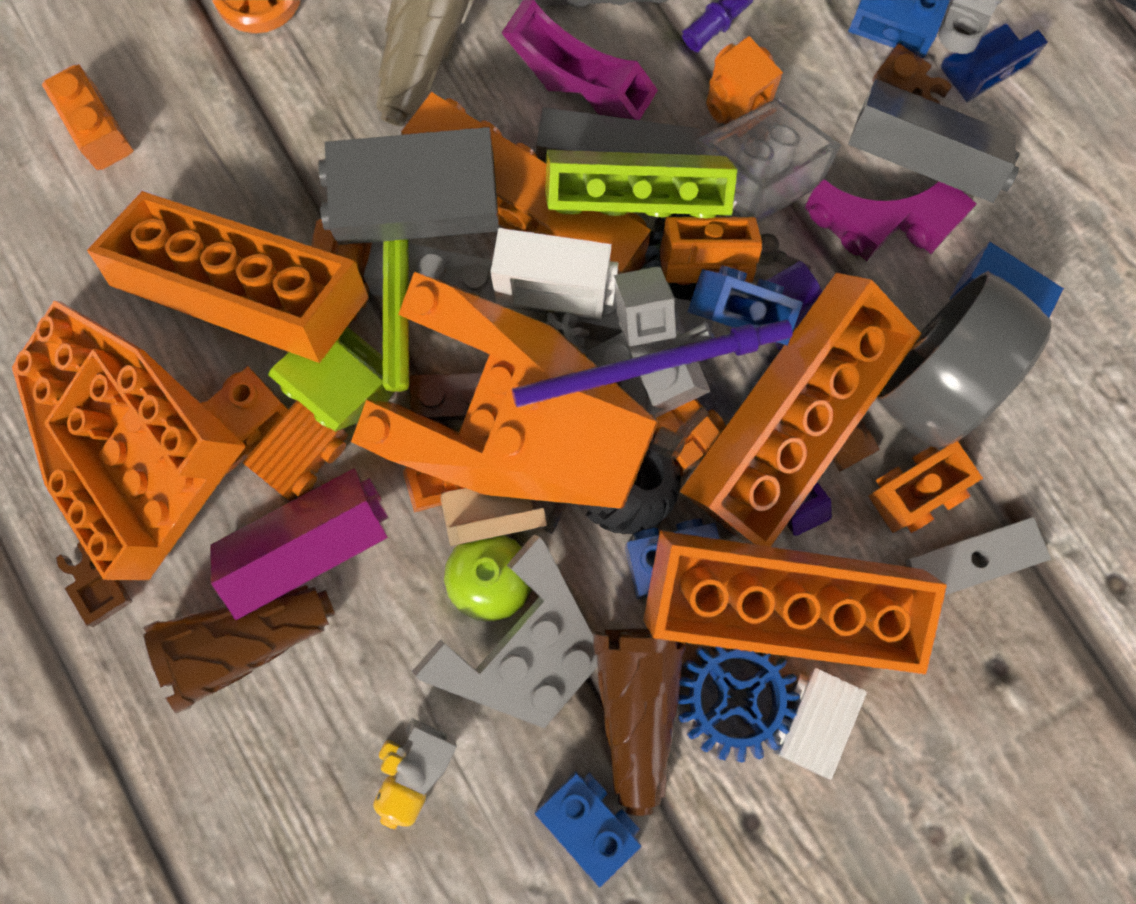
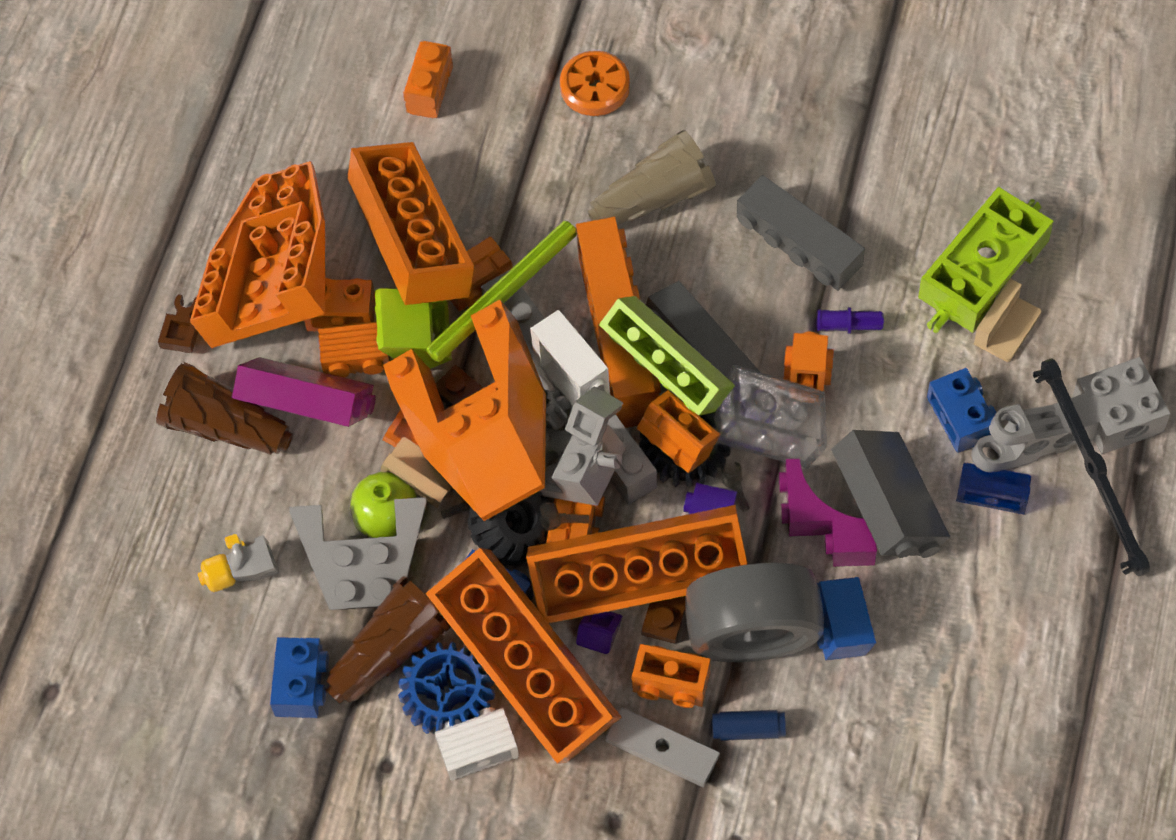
camera: 50 degrees right, 15 degrees down
dark grey brick [318,127,499,245] -> none
magenta arch [501,0,658,120] -> none
dark purple bar [512,319,792,407] -> none
blue brick [687,265,803,346] -> none
reddish brown plate [872,43,952,104] -> none
none -> dark blue piece [712,710,786,741]

